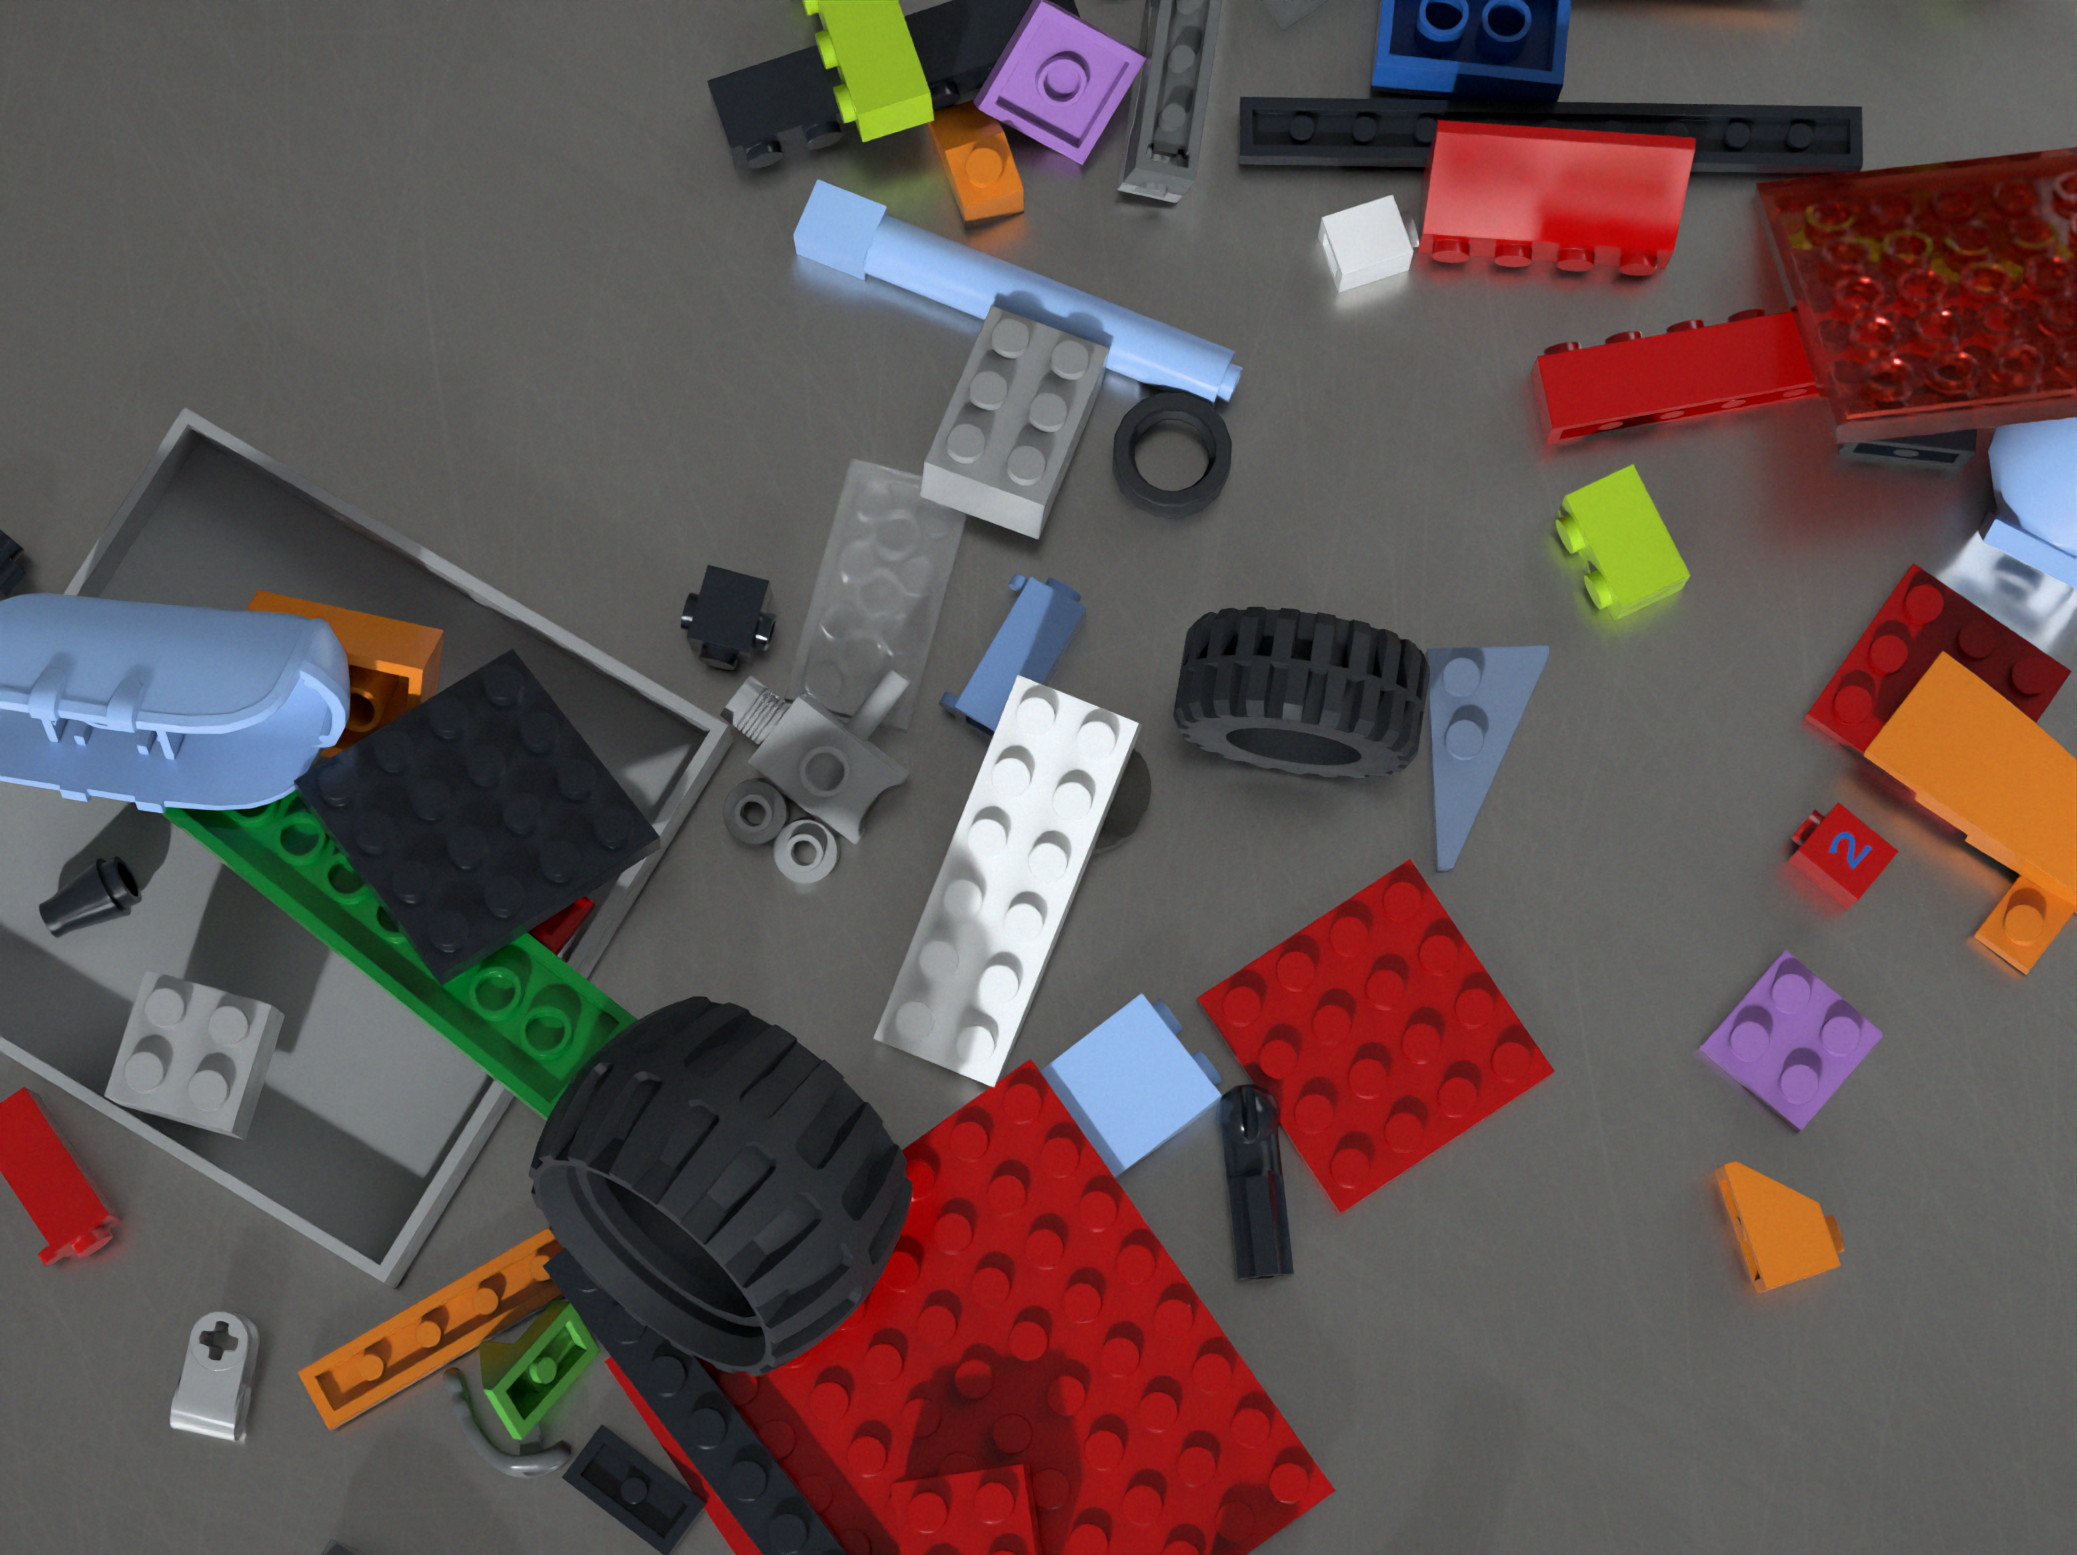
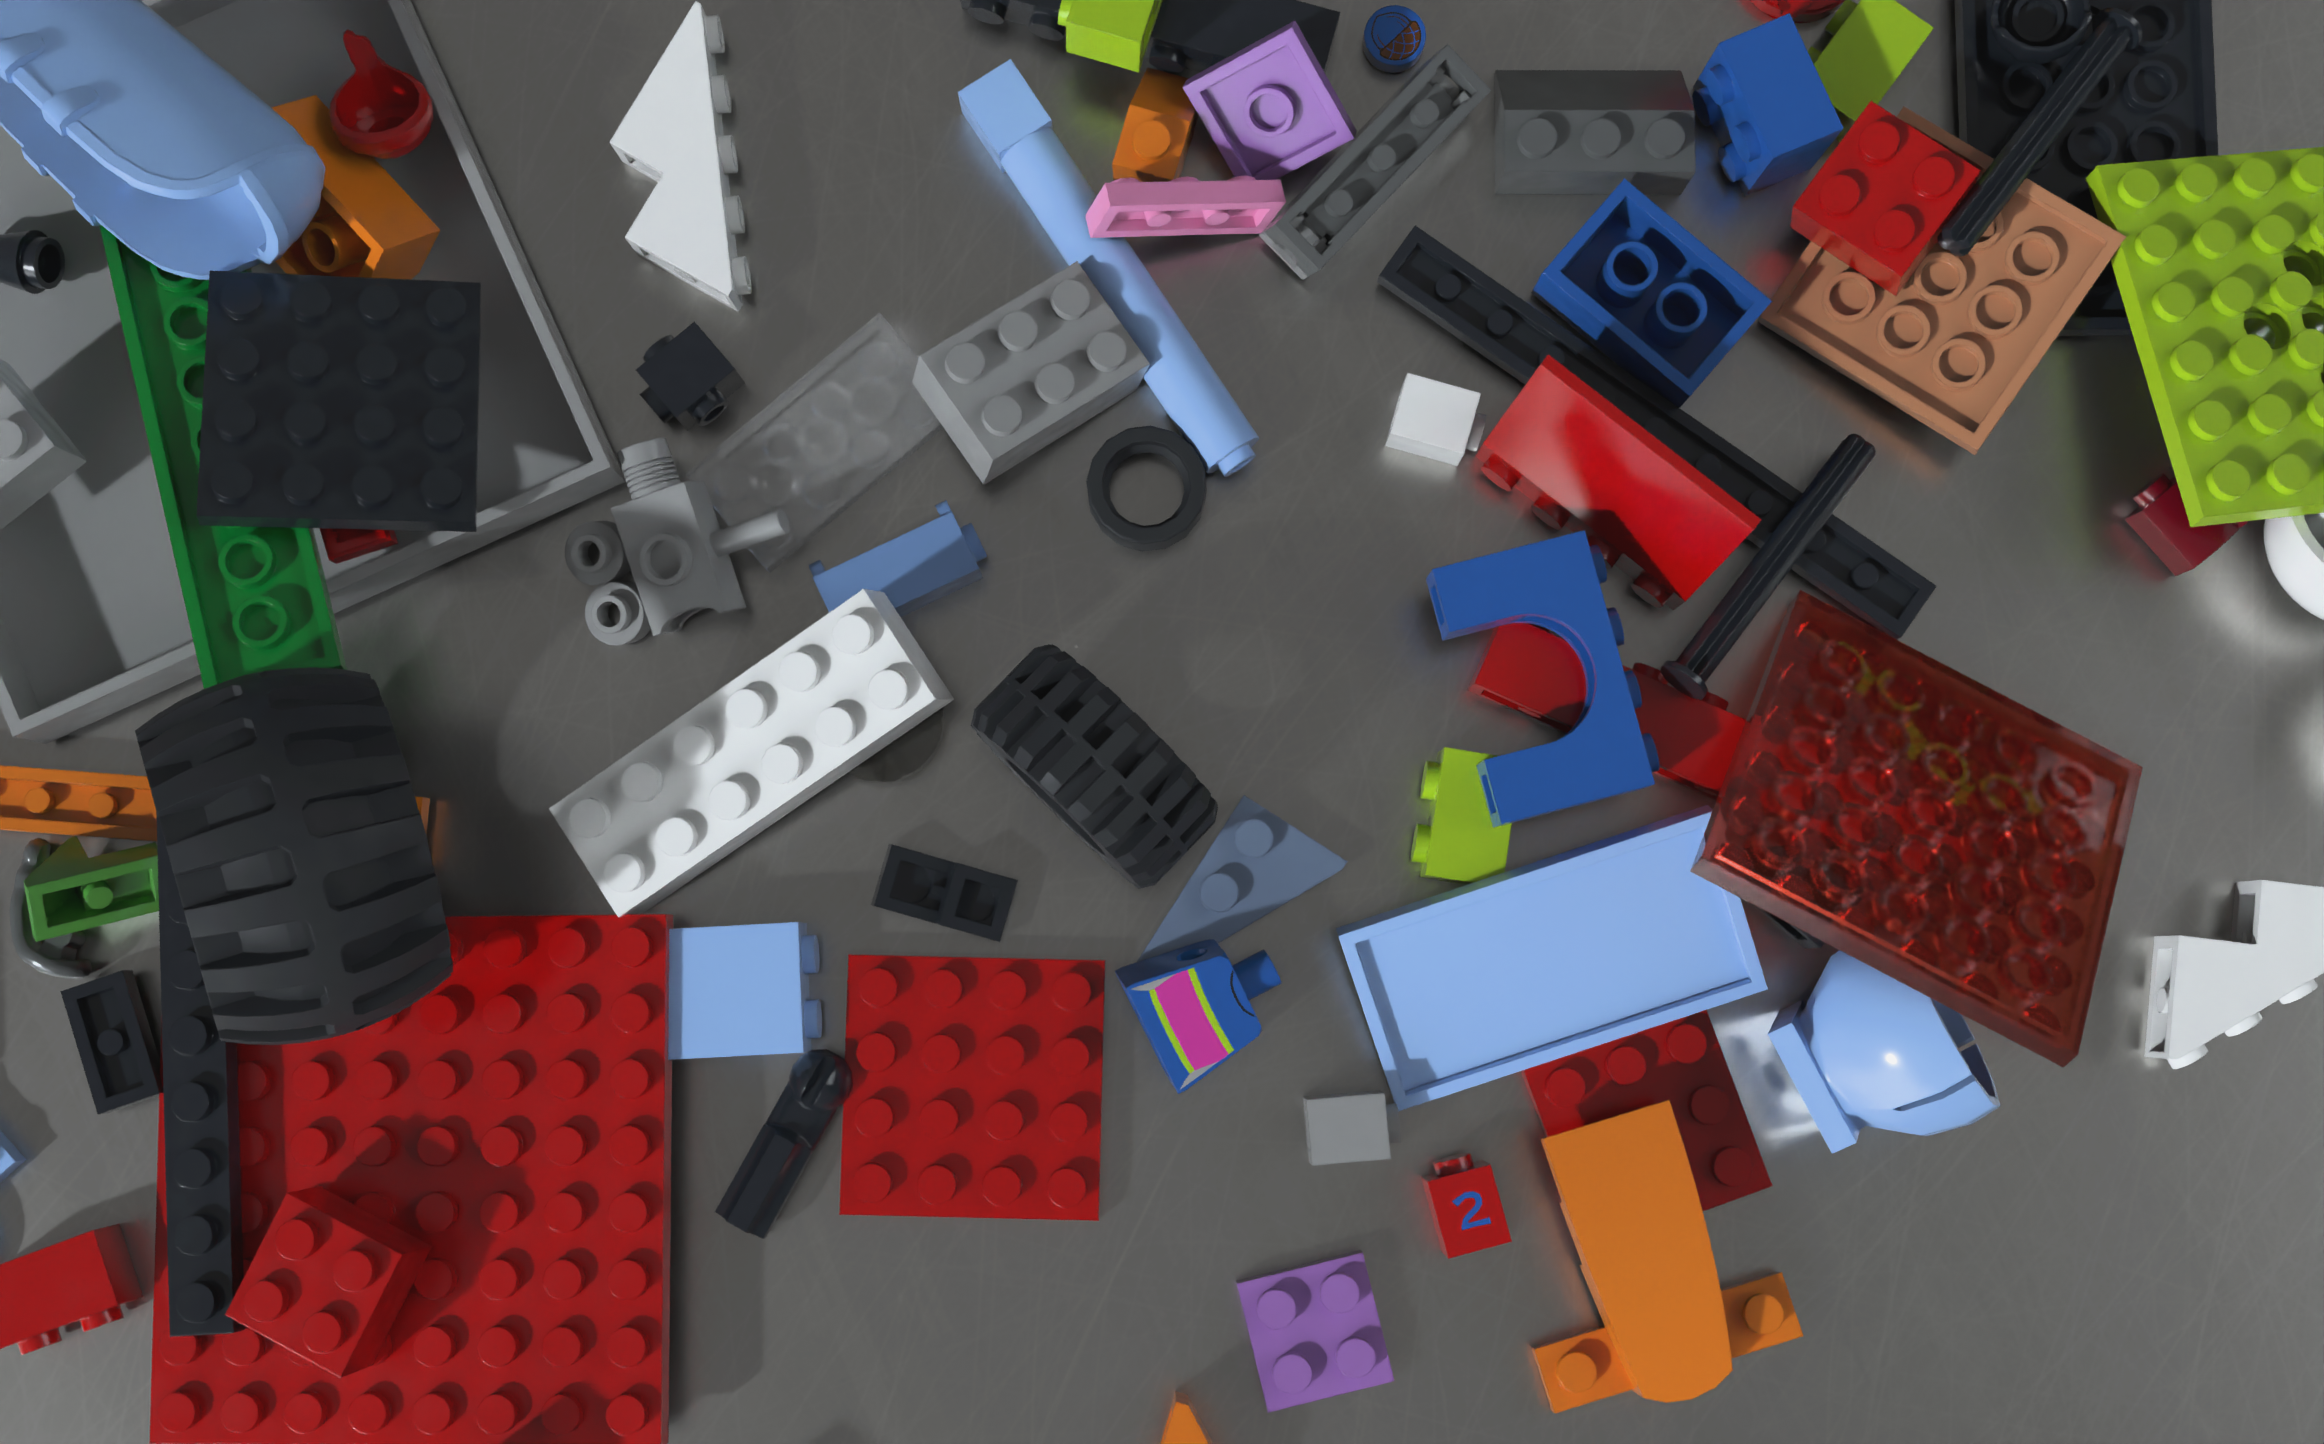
camera: 35 degrees right, 5 degrees up
none -> red hat [329,29,433,159]
none -> white slope [609,1,752,312]
none -> black slope [871,844,1018,942]
none -> bright pink plate [1085,175,1286,238]
none -> blue torso [1115,939,1282,1094]
none -> light grey brick [1303,1090,1401,1166]
none -> light blue tile [1336,805,1768,1111]
none -> blue arch [1426,530,1660,828]
none -> black axle [1660,434,1876,699]

